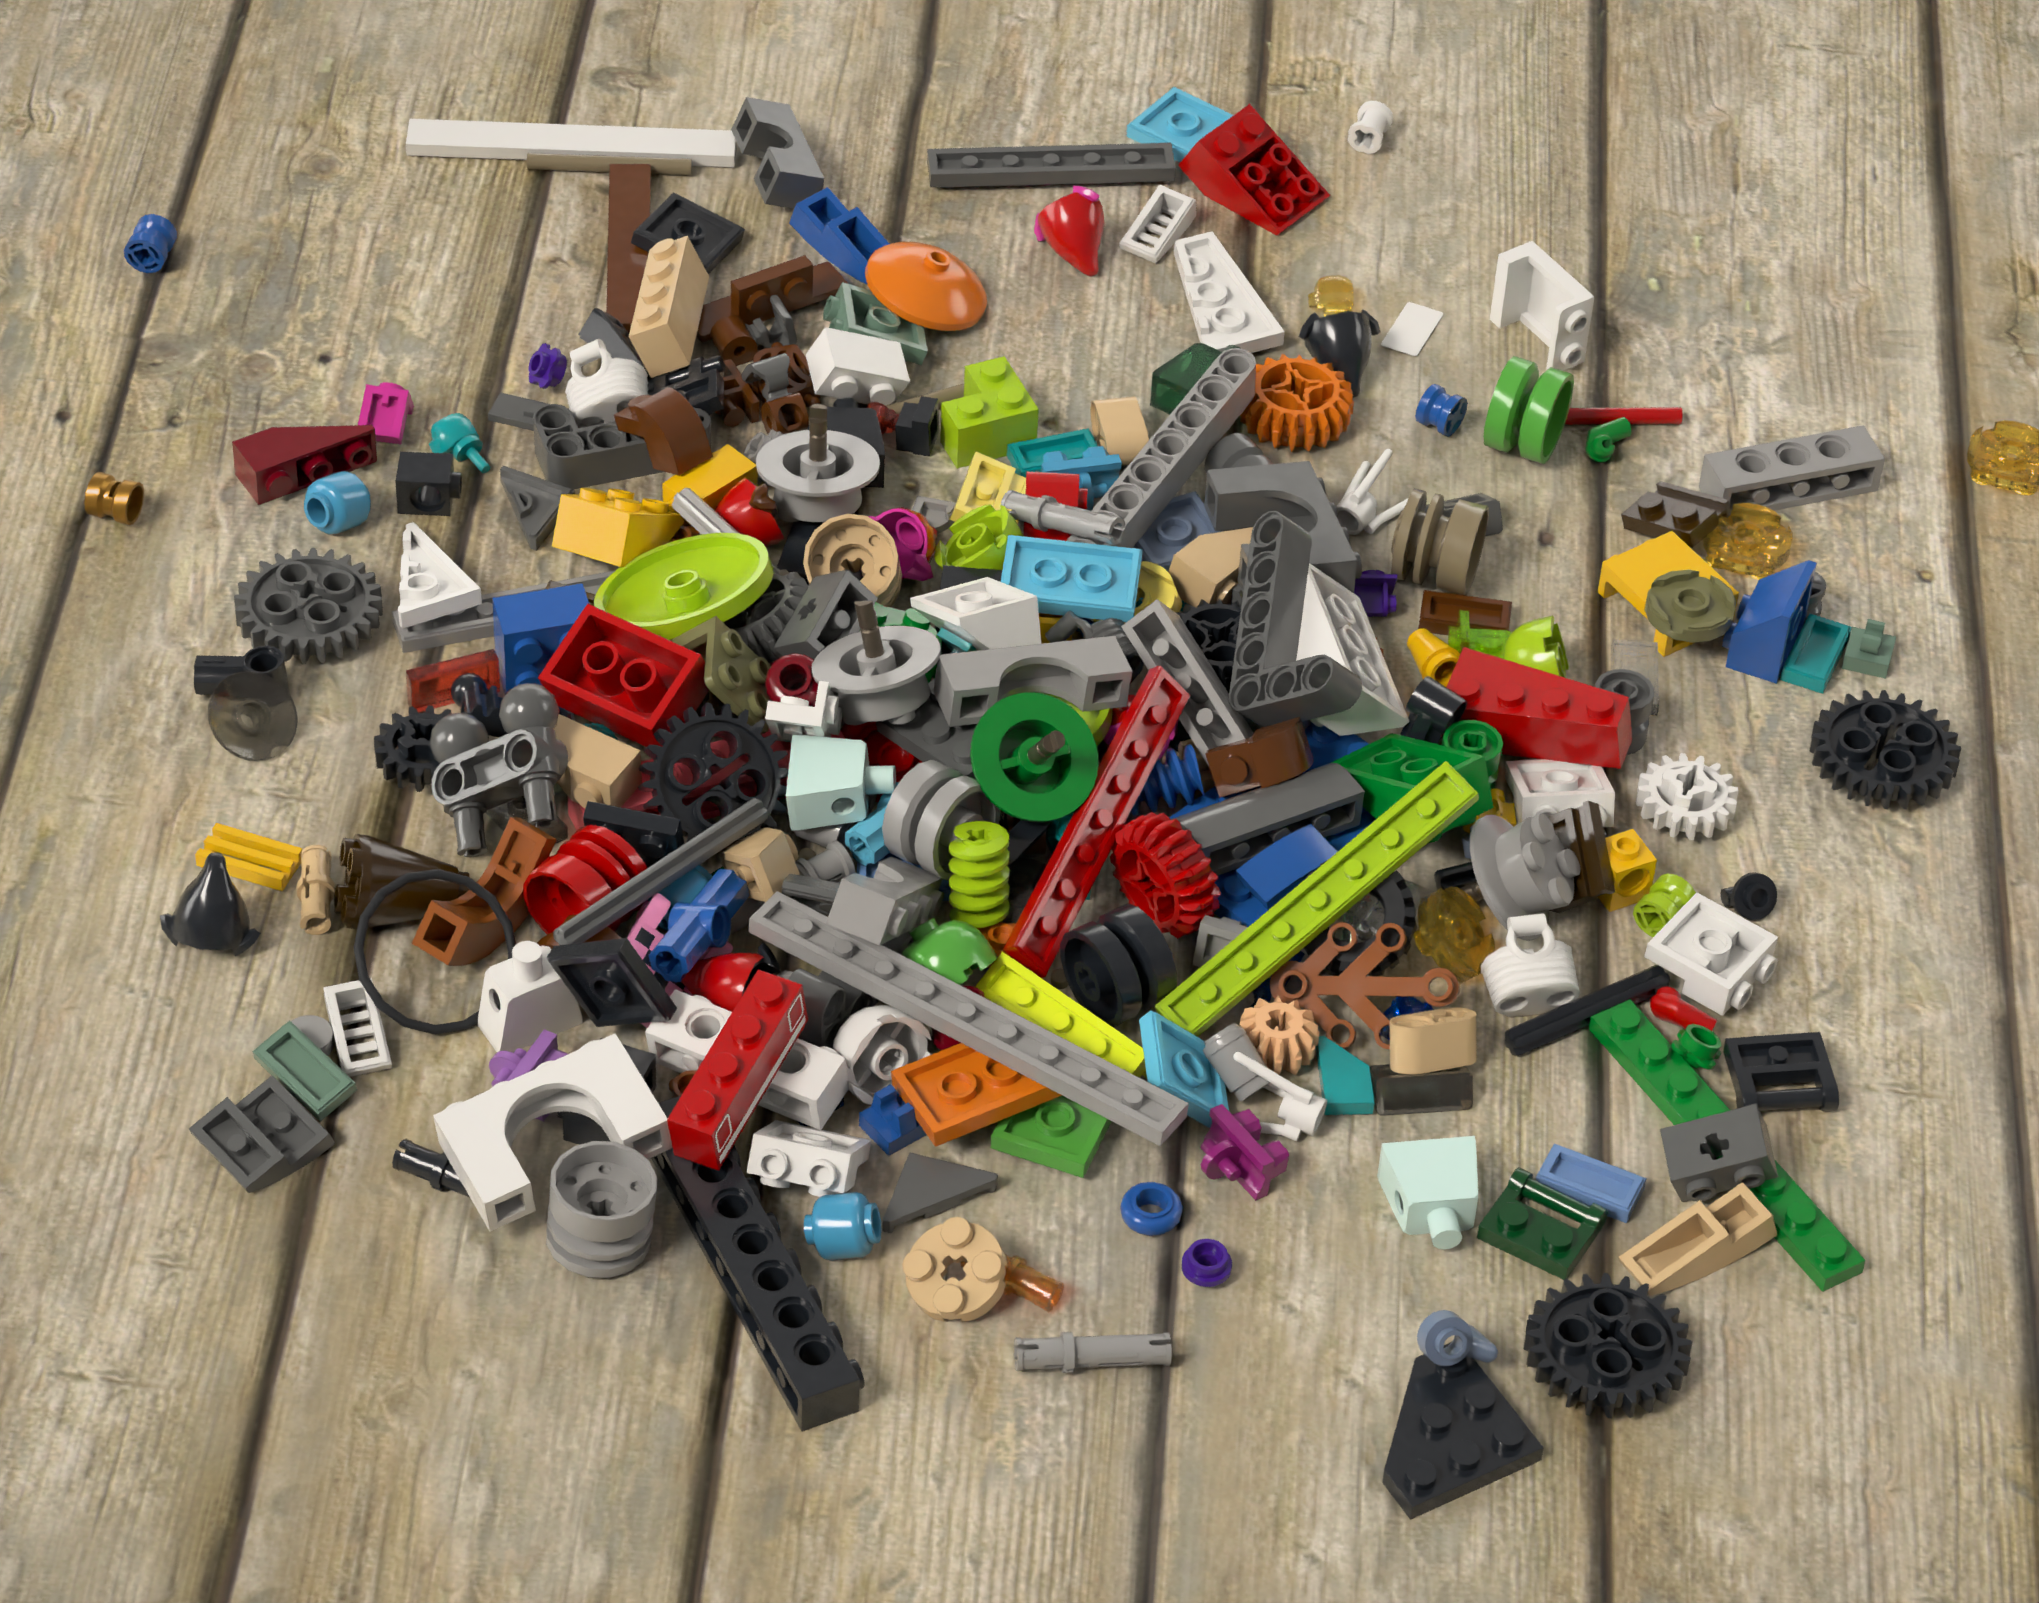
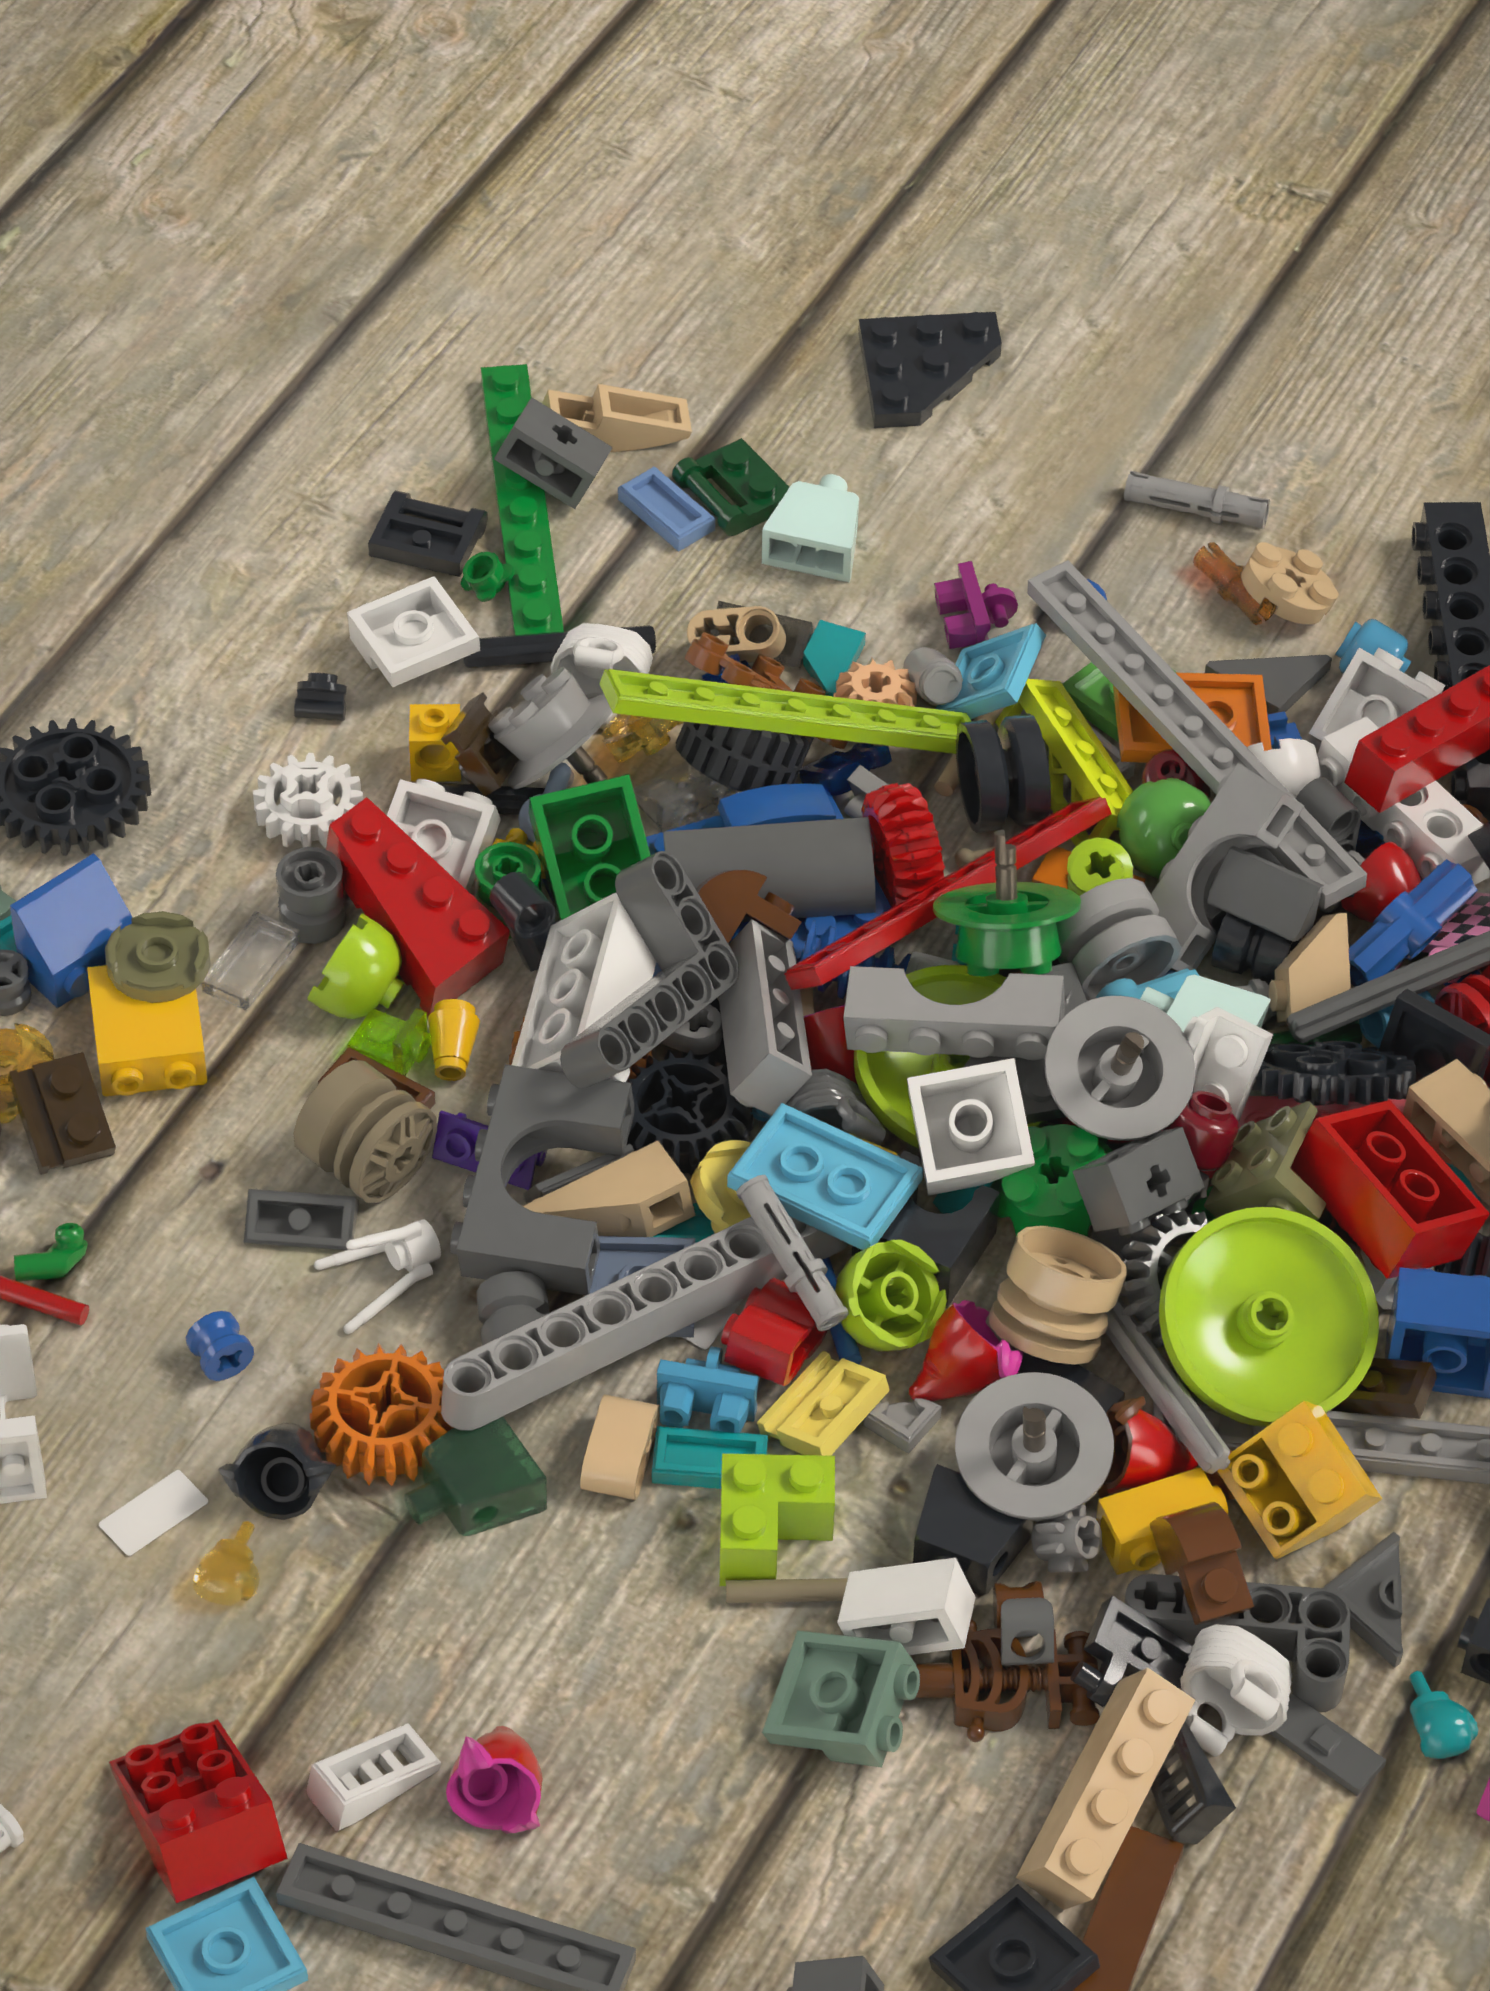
camera: 155 degrees left, 5 degrees up
dark purple plate [529,343,567,389] -> none
reddish brown bracket [696,255,848,342] -> none
leg [710,295,797,366] -> none
blue slope [789,187,889,285] -> none
orange dish [865,241,987,331] -> none
black piece [867,396,939,456] -> none
white wing [1174,231,1285,365] -> none
dark purple plate [1181,1239,1232,1287] -> none
white plant [1233,1052,1327,1141] -> none
sand blue plate [1417,1310,1498,1366] -> none
bright green wheel [1483,356,1574,464] -> none
black gear [1523,1273,1692,1419] -> none
lime wheel [1633,873,1696,937] -> none
red arm [1650,986,1717,1031] -> none

